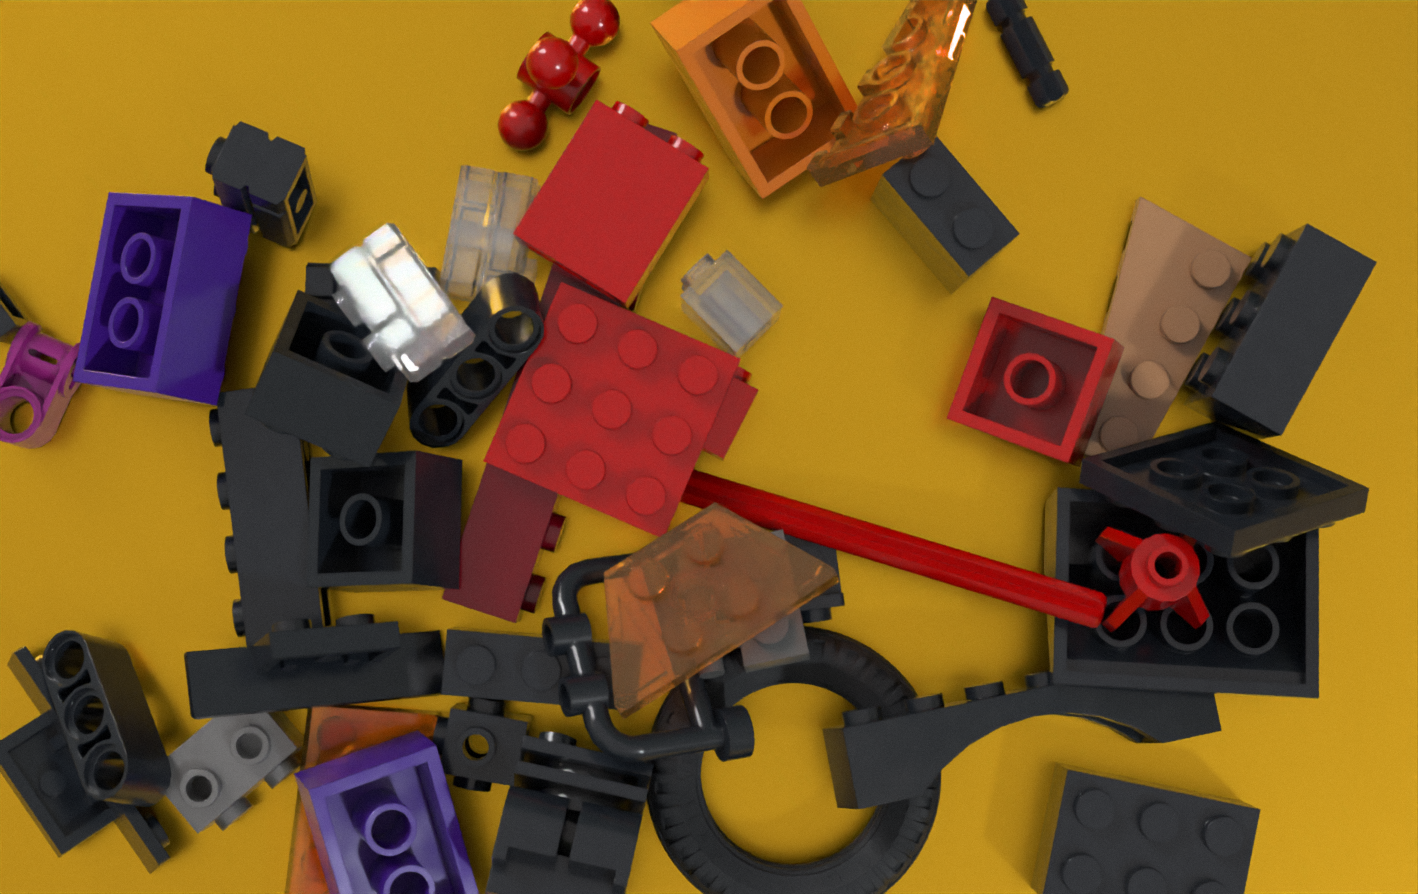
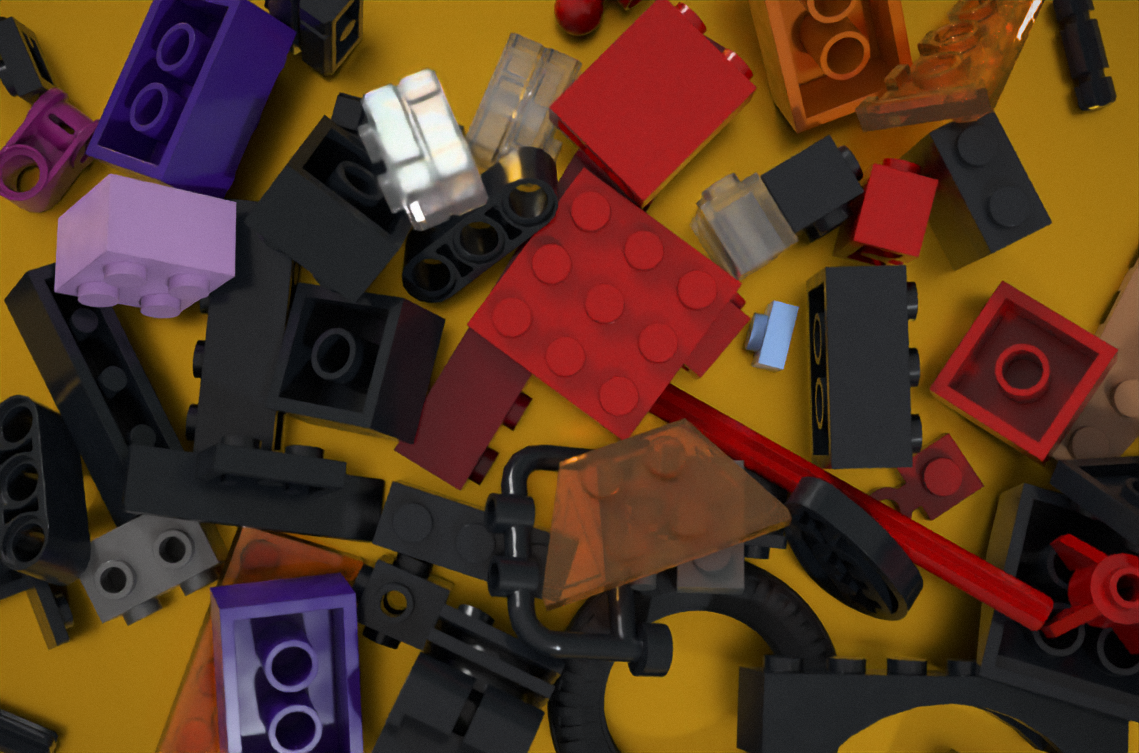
camera: 10 degrees right, 0 degrees up
none -> black brick [4,262,184,528]
none -> lavender brick [54,173,236,318]
none -> light blue plate [745,300,799,372]
none -> black brick [746,134,864,249]
none -> black piece [782,477,923,621]
none -> black brick [806,265,922,469]
none -> red brick [832,158,938,266]
none -> red plate [867,433,984,521]

